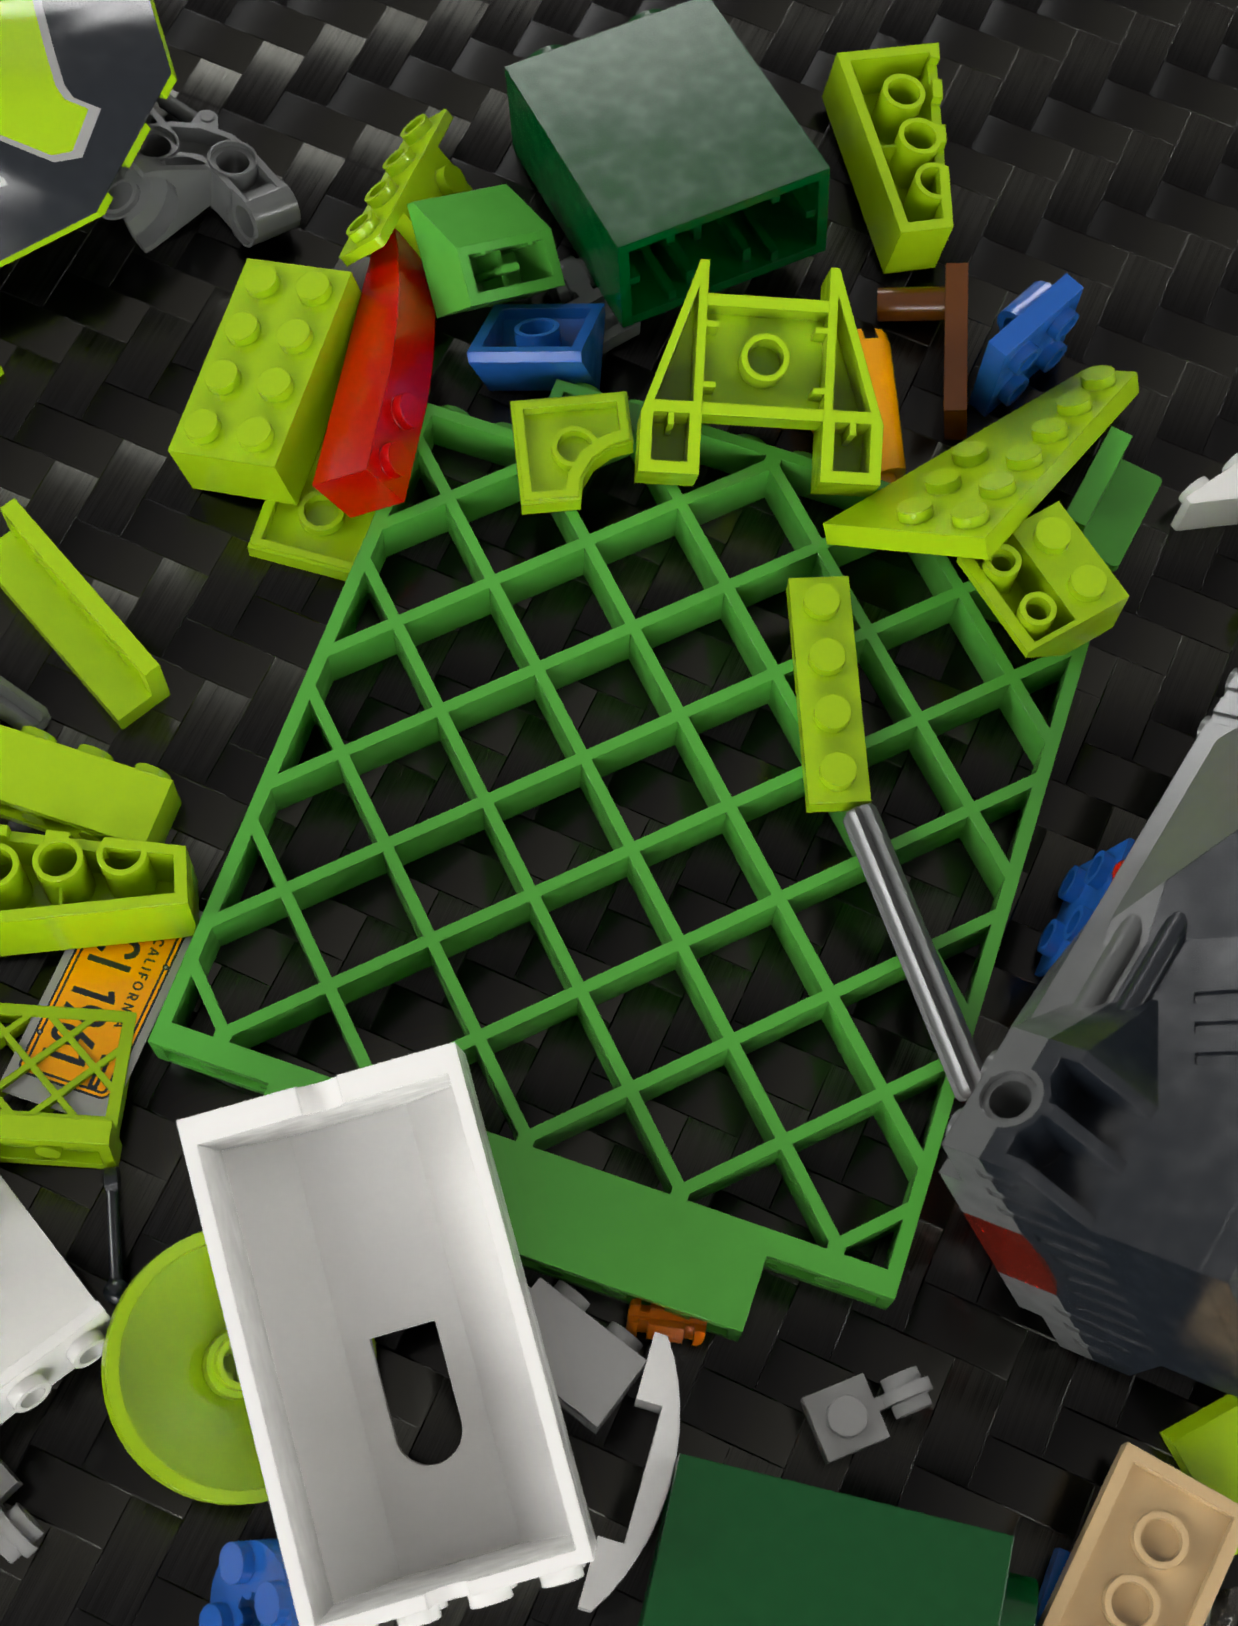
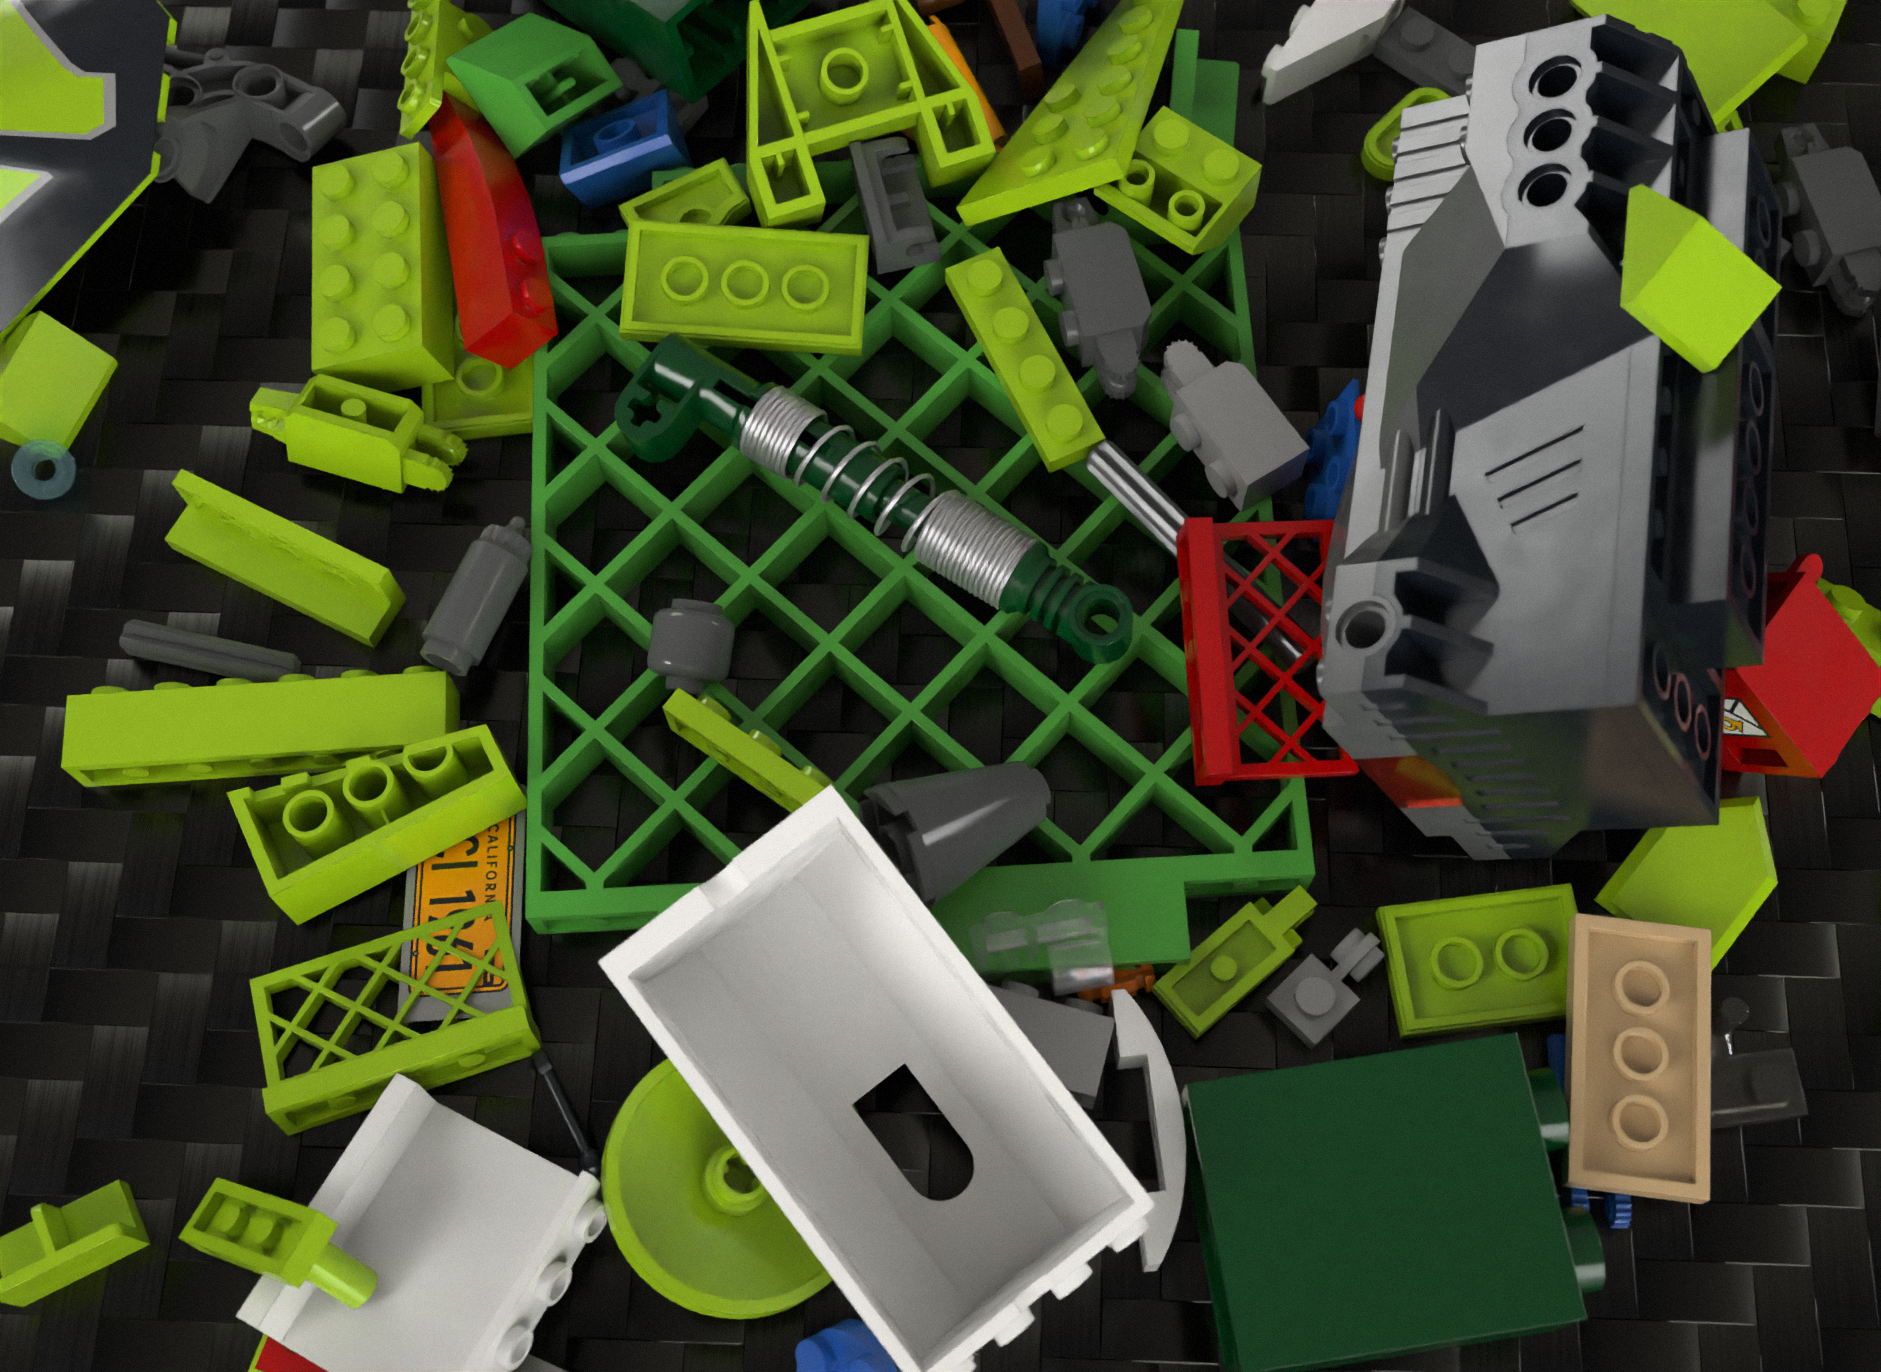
camera: 15 degrees left, 0 degrees up
none -> lime hinge [249,374,468,494]
none -> dark grey piece [420,516,533,676]
none -> dark green piece [614,332,1133,664]
none -> lime tile [619,219,869,356]
none -> dark grey head [647,598,735,695]
none -> lime plate [662,687,835,814]
none -> dark grey hinge [849,137,941,274]
none -> dark grey cone [859,761,1051,909]
none -> clear plate [969,899,1115,996]
none -> dark grey hinge [1043,197,1152,401]
none -> lime hinge [1151,885,1318,1040]
none -> light grey hinge [1160,339,1310,512]
none -> red fence [1176,517,1359,786]
none -> lime tile [1375,883,1578,1040]

